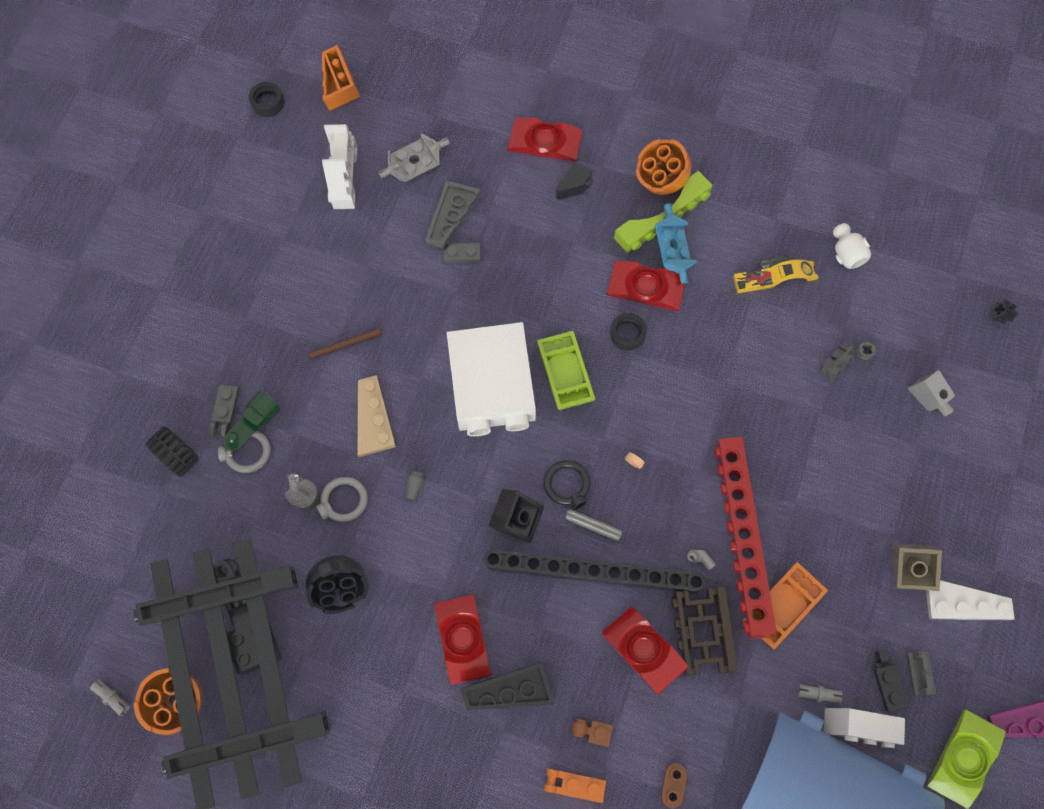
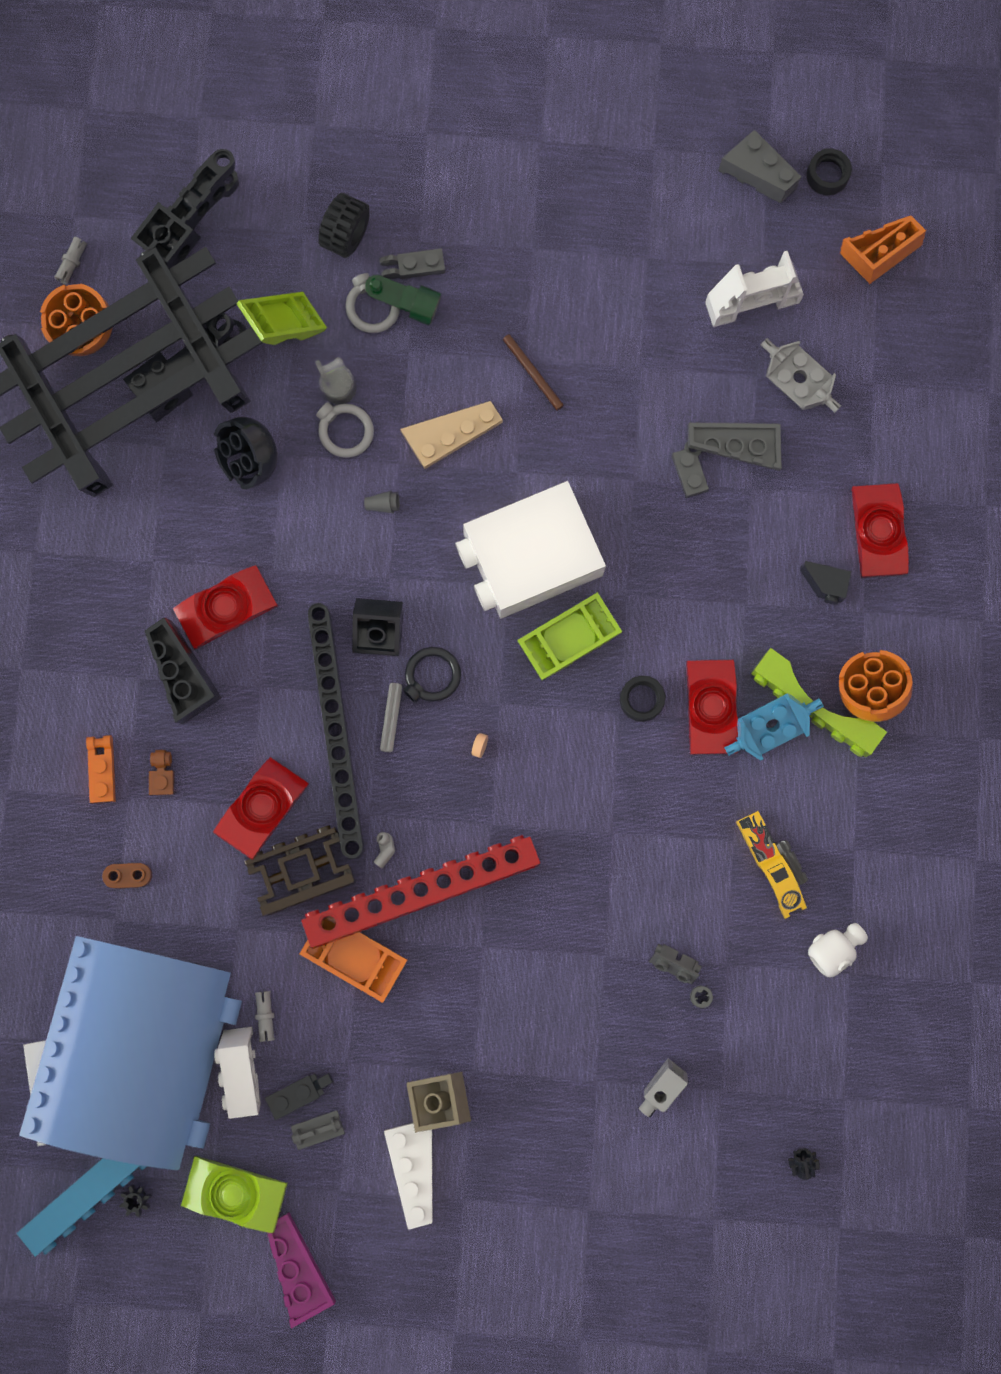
camera: 70 degrees right, 10 degrees up
none -> black brick [130,149,239,268]
none -> lime slope [237,292,327,345]
none -> dark grey wedge [718,130,802,203]

